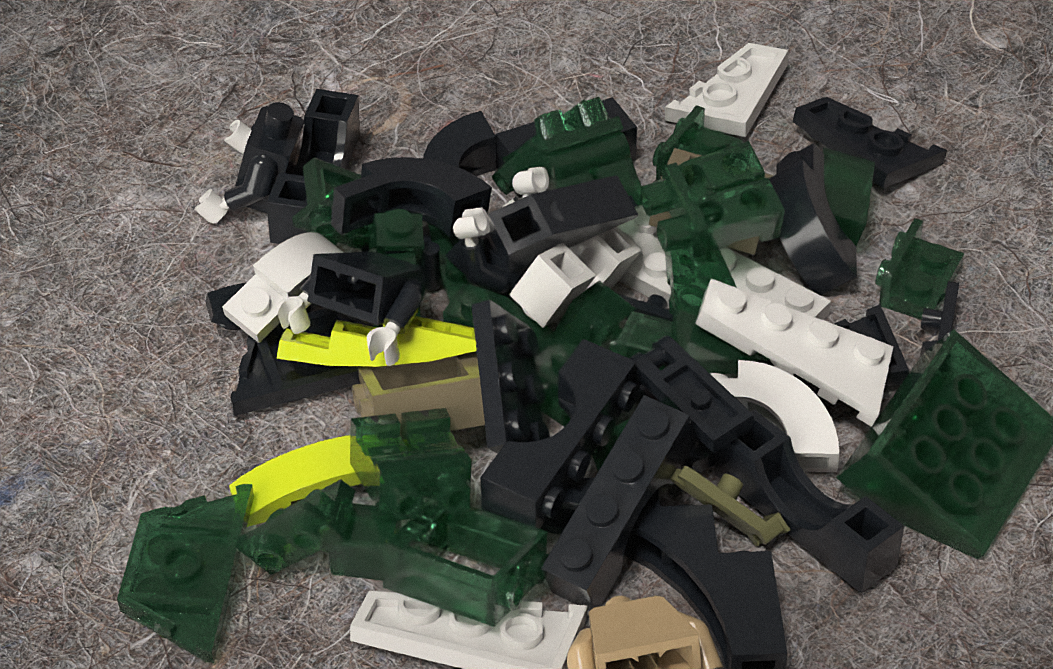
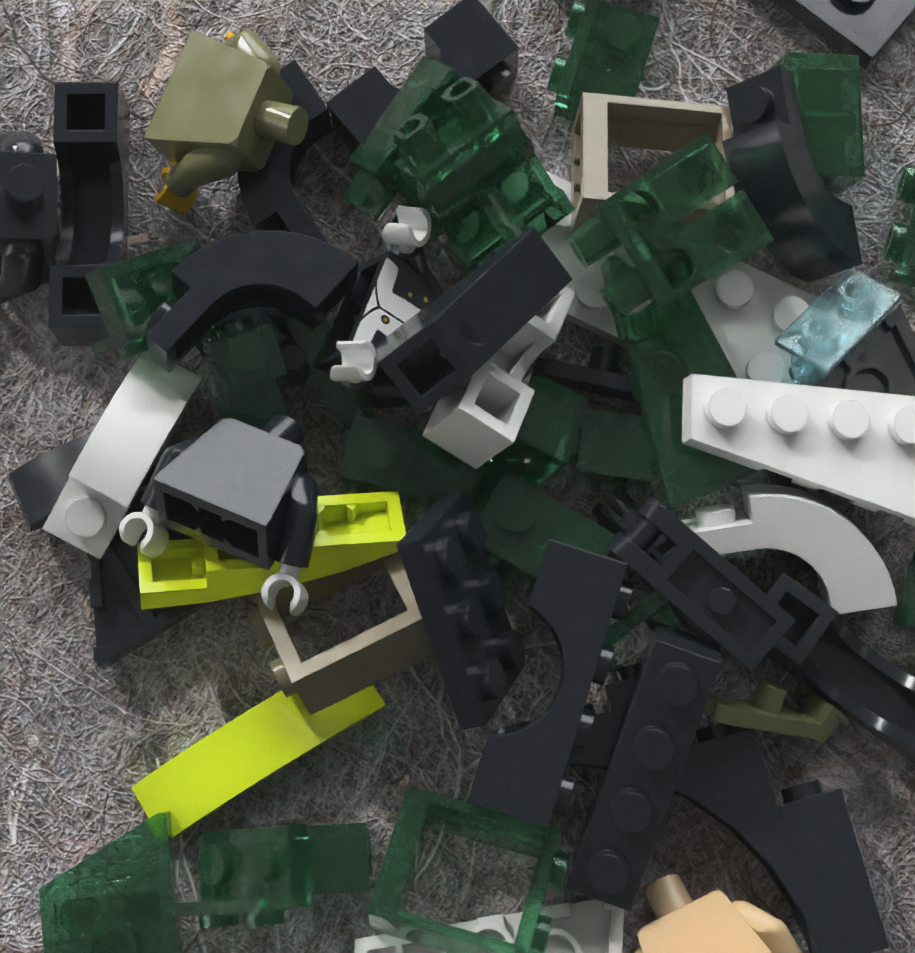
camera: 10 degrees left, 35 degrees up
clear green hips [350,408,472,521] -> none
none -> olive torso [144,30,309,214]
none -> clear light blue hinge [774,268,902,385]

